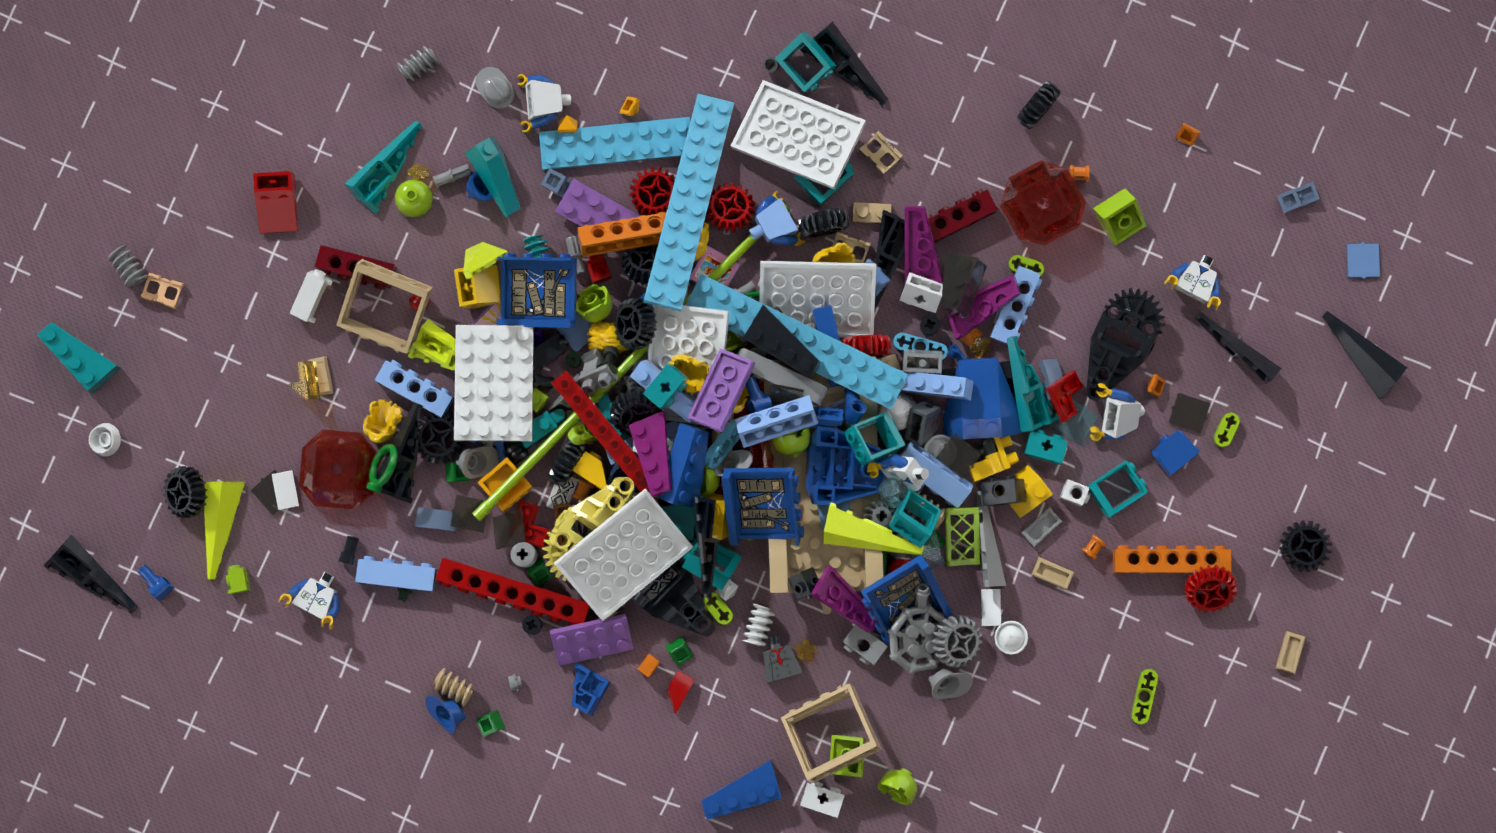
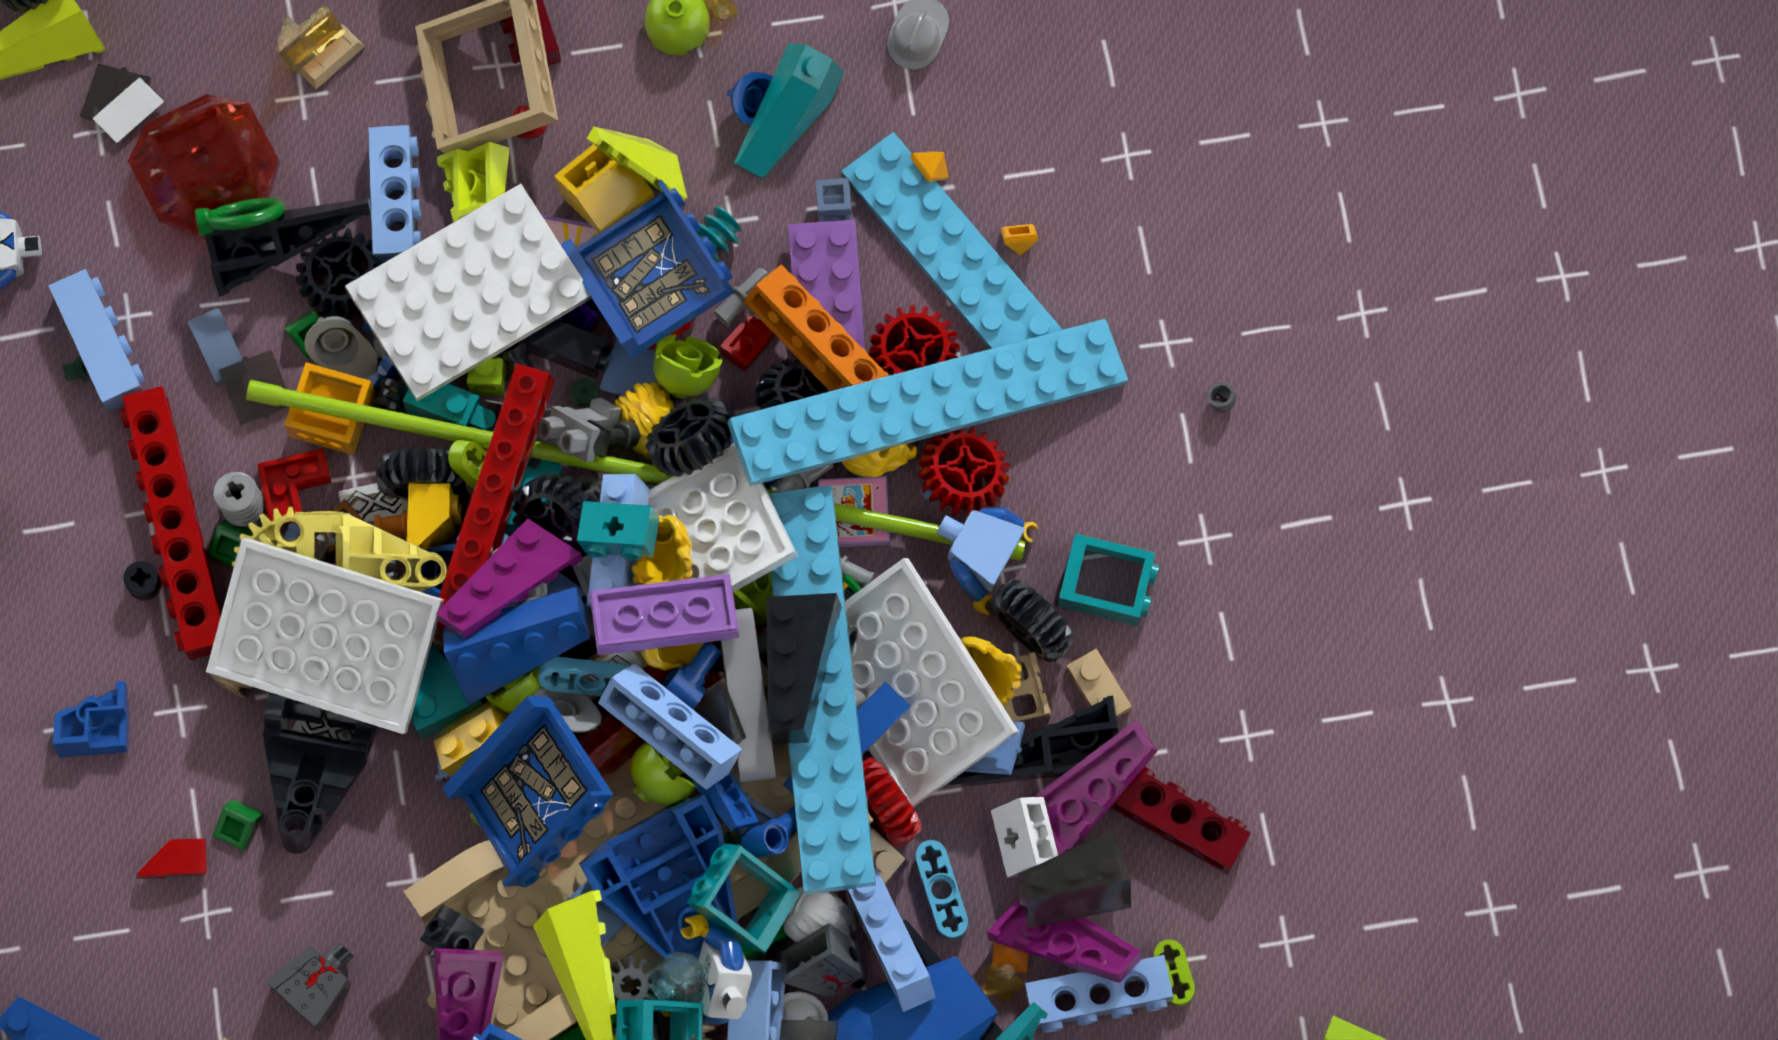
camera: 55 degrees right, 10 degrees down
black pin [338,535,359,565] -> none
yellow hair [363,399,403,443] -> none
light grey axle [433,164,471,188] -> none
clear smoke piece [493,509,526,550] -> none
light grey plate [508,673,522,692] -> none
white torso [517,74,571,133] -> none
medium lavender plate [550,613,634,666] -> none
orange slope [637,654,660,677] -> none
teal window [682,538,742,591] -> none
black wedge [692,497,718,598] -> none
lime beam [703,592,733,625] -> none
white slope [715,579,738,601] -> none
white plate [731,80,866,189] -> none
white piece [742,603,775,646] -> none
teal window [775,32,836,92] -> none
clear yellow plant [795,639,817,661] -> none
black wedge [800,21,888,106] -> none
tan piece [859,131,903,175] -> none
light grey brick [903,349,942,374] -> none
black wheel [920,315,940,336] -> none
blue piece [947,344,968,360] -> none
clear red piece [1000,160,1086,246] -> none
black gear [1017,81,1061,129] -> none
orange bush [1069,165,1090,182] -> none

